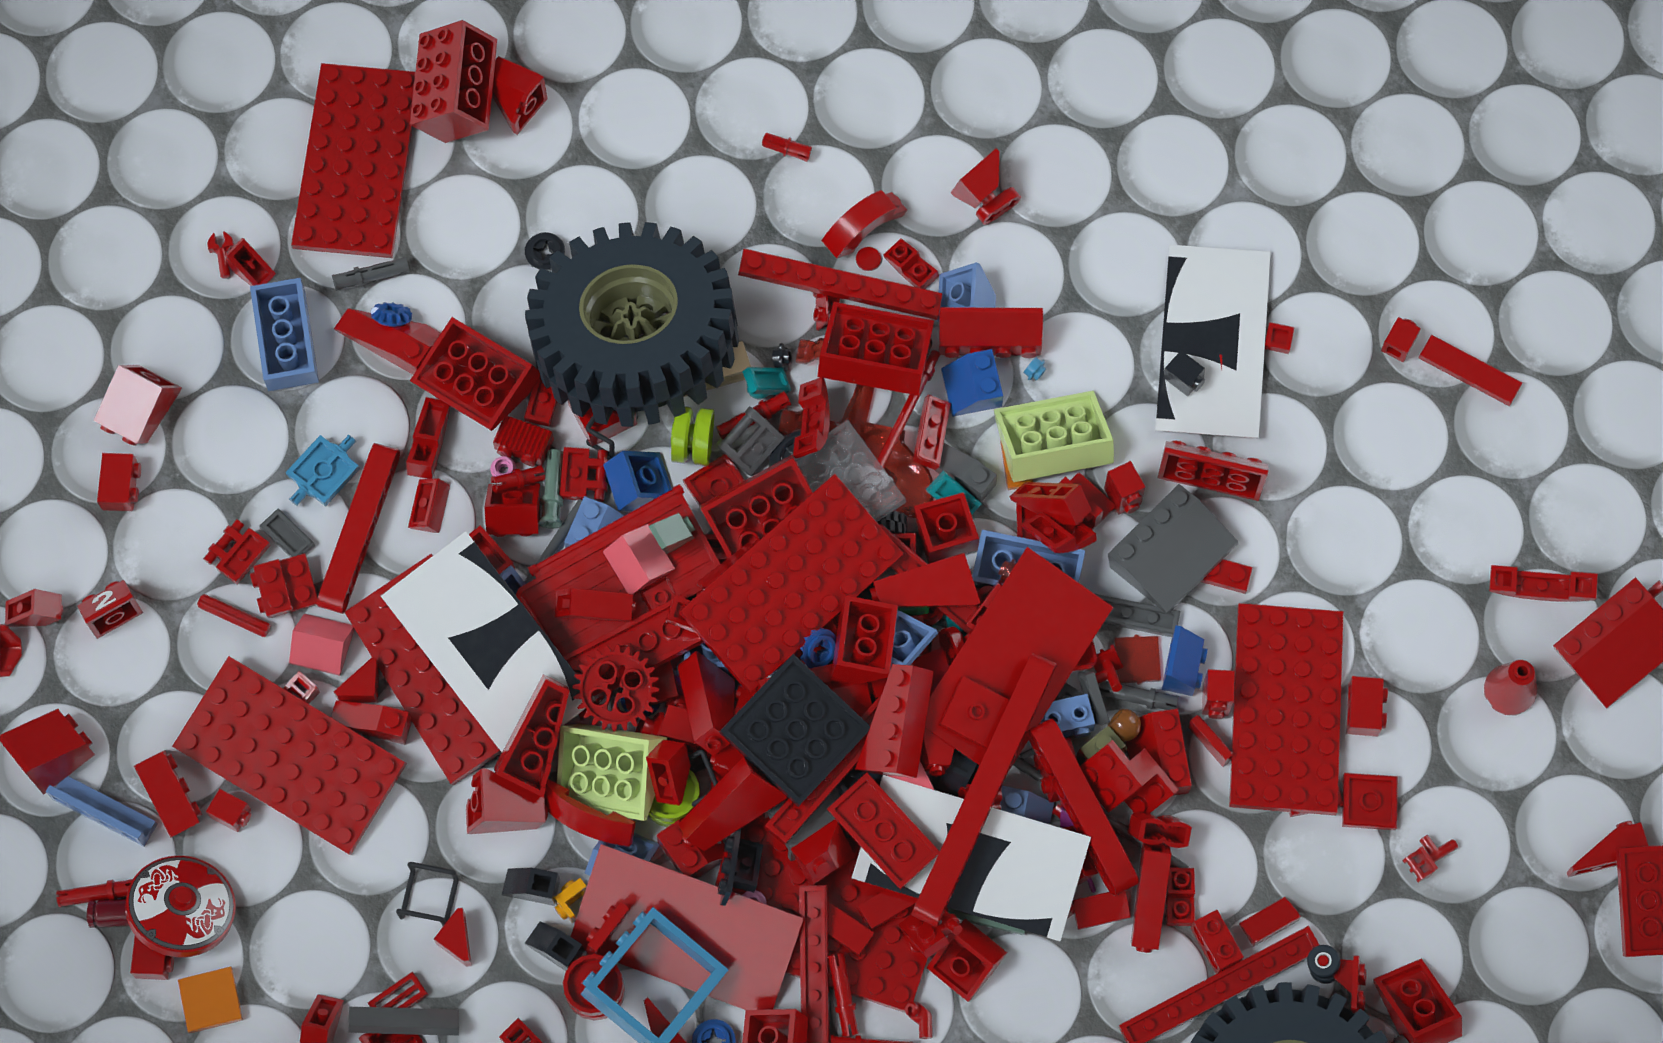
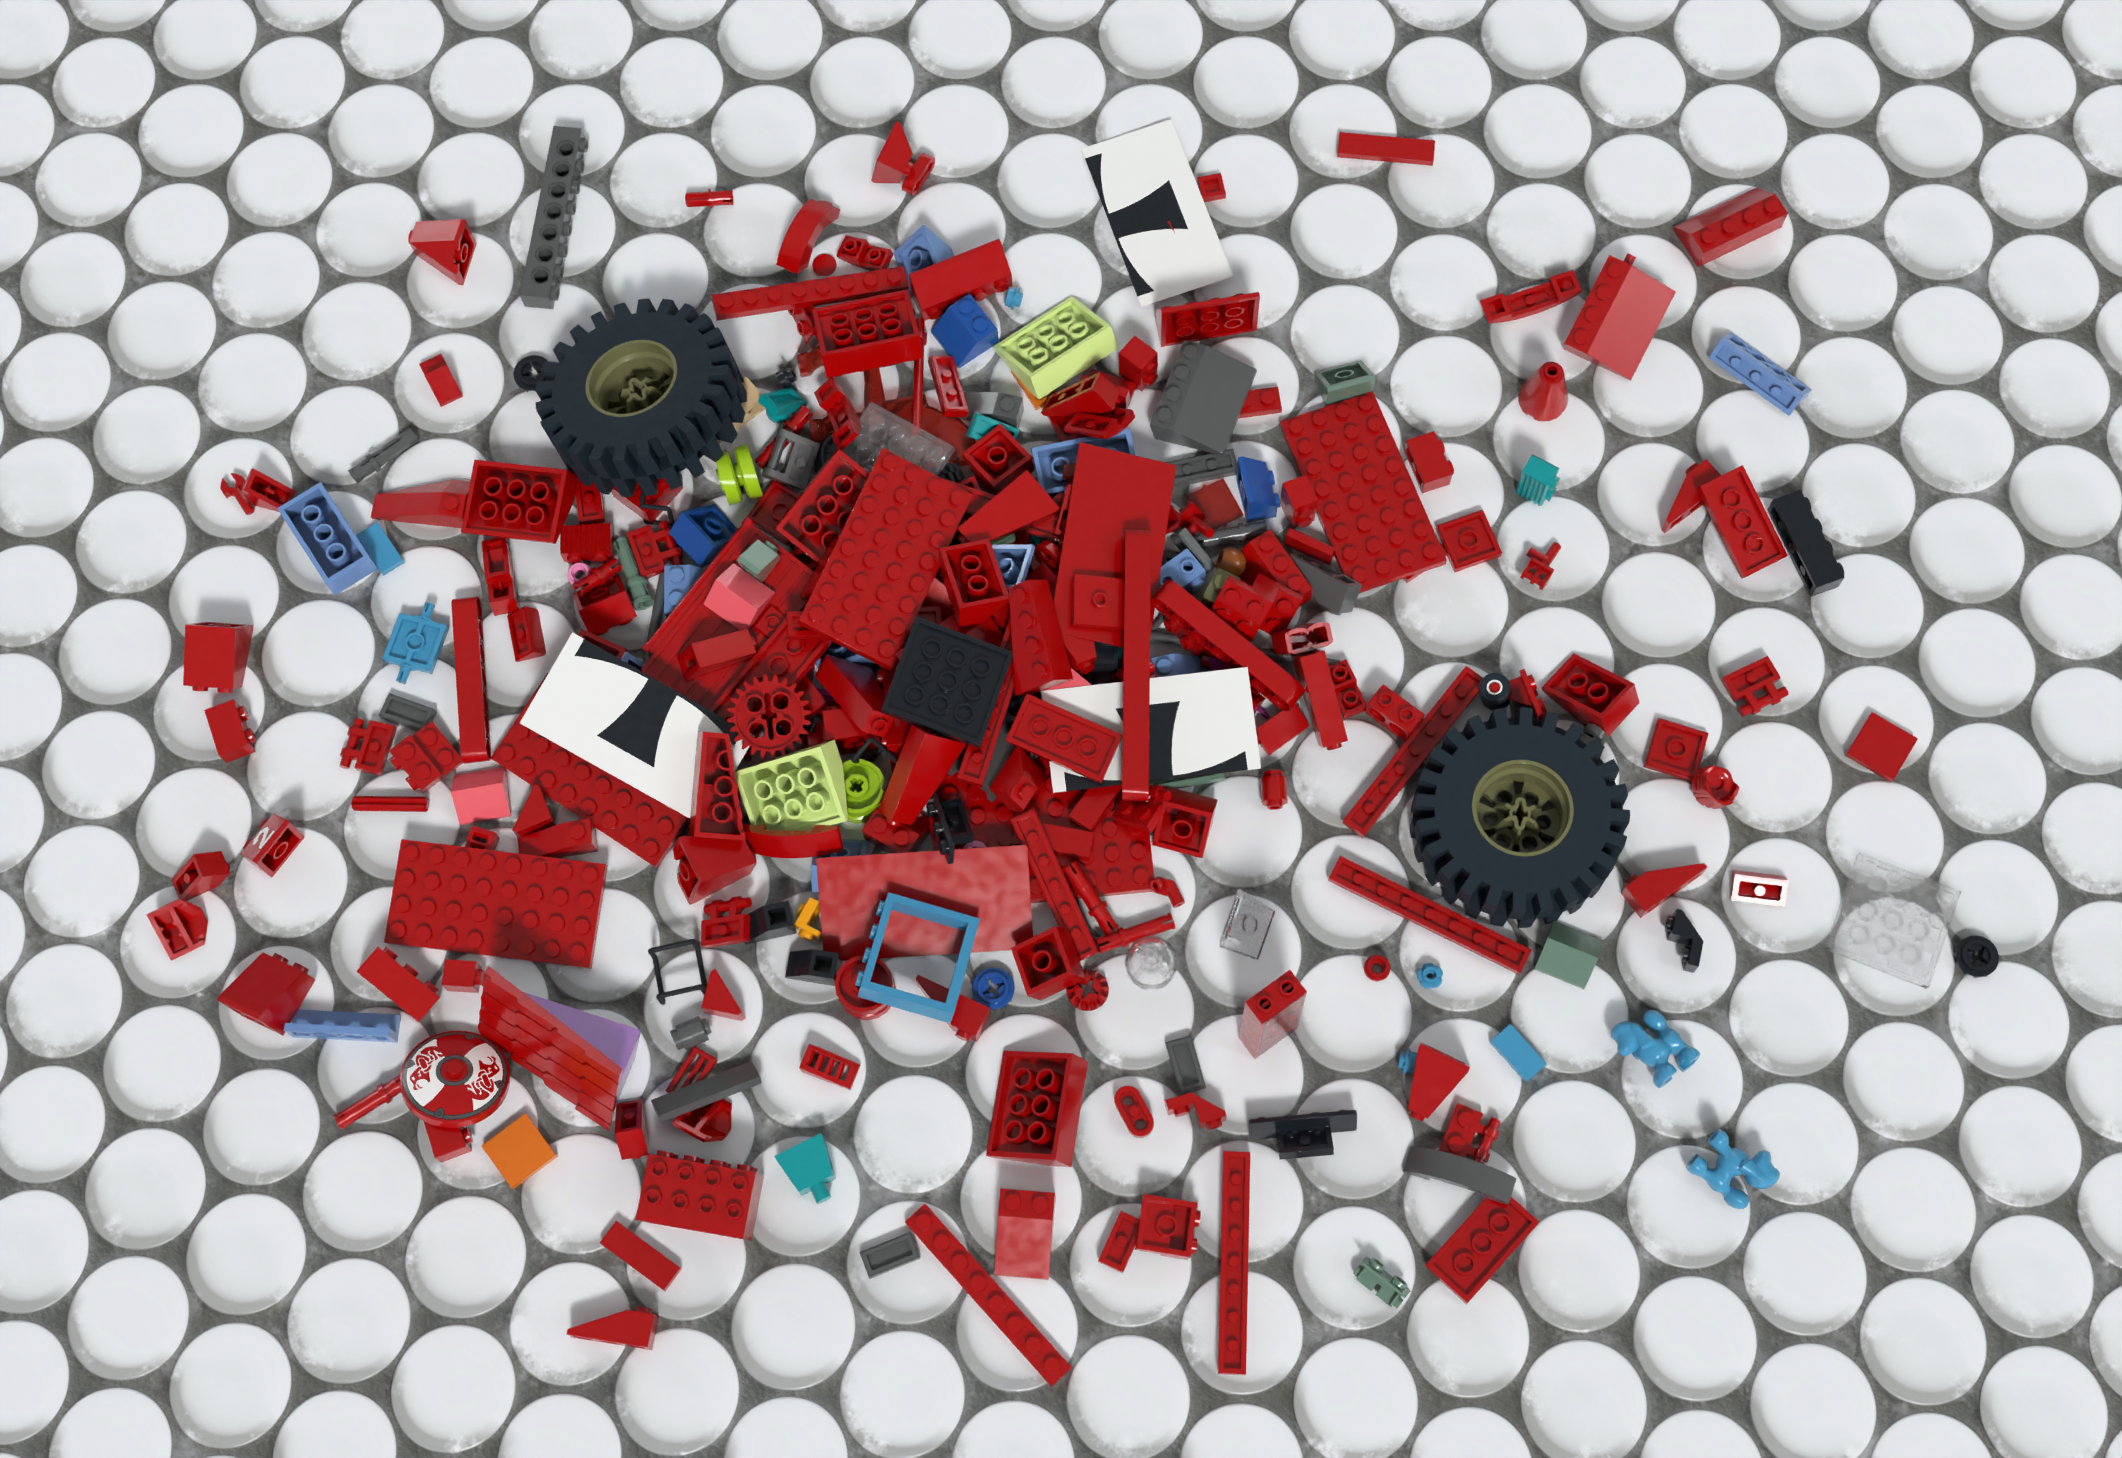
camera: 20 degrees left, 0 degrees up
dark red piece [87,899,129,928] -> none
red plate [291,63,415,258] -> none
blue gear [371,302,412,326] -> none
red brick [410,20,497,143] -> none
red wing [586,902,629,955] -> none
red slope [646,740,691,806] -> none
blue gear [800,627,836,669] -> none
black brick [1164,350,1205,396] -> none
red slope [1239,897,1301,947] -> none
red brick [1381,317,1421,363] -> none
none -> dark azure tile [356,522,405,576]
none -> red slope [419,354,463,407]
none -> red piece [478,966,641,1131]
none -> dark grey brick [520,126,588,309]
none -> dark grey brick [670,1015,712,1050]
none -> red plate [701,896,752,948]
none -> red brick [1260,770,1288,810]
none -> dark grey slope [1289,552,1362,615]
none -> sand green slope [1314,361,1375,407]
none -> teal brick [1515,454,1560,506]

